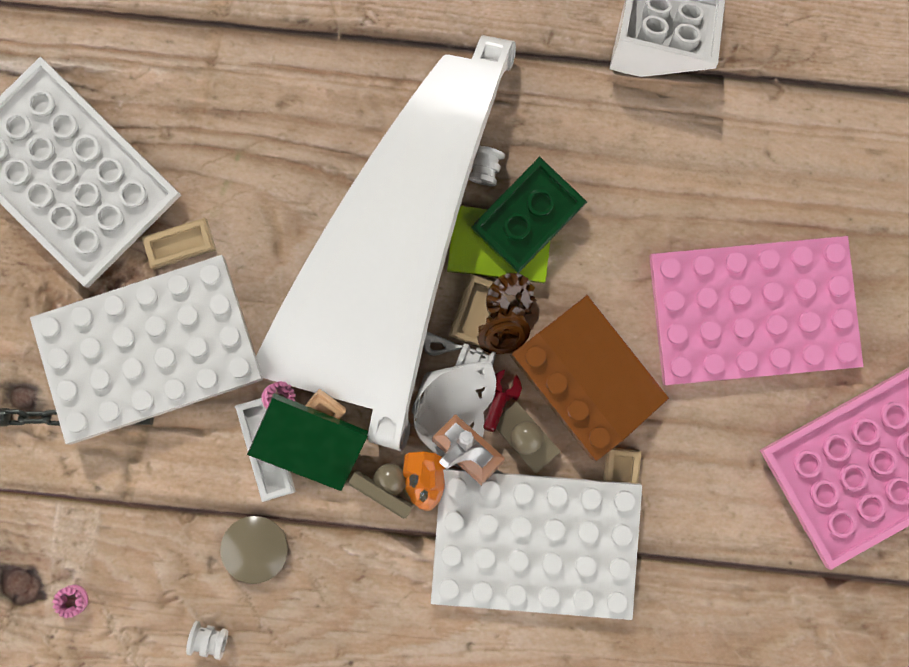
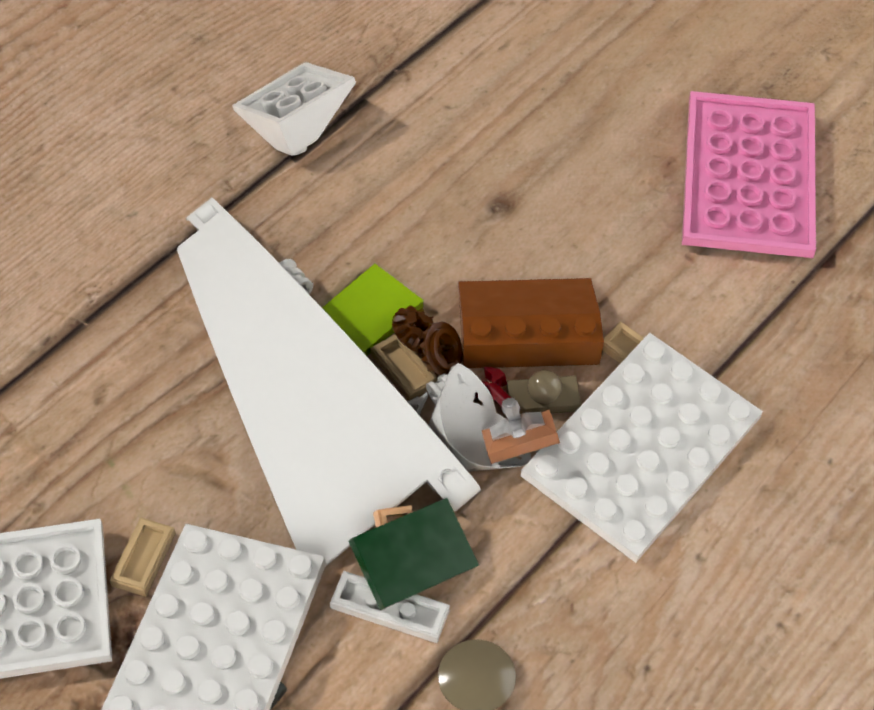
camera: 55 degrees left, 30 degrees down
bright pink bush [261,381,296,409] -> none
dark tan tile [348,464,414,519] -> none
orange rock [403,451,445,511] -> none
dark green tile [471,156,587,274] -> none
bright pink plate [649,236,863,385] -> none

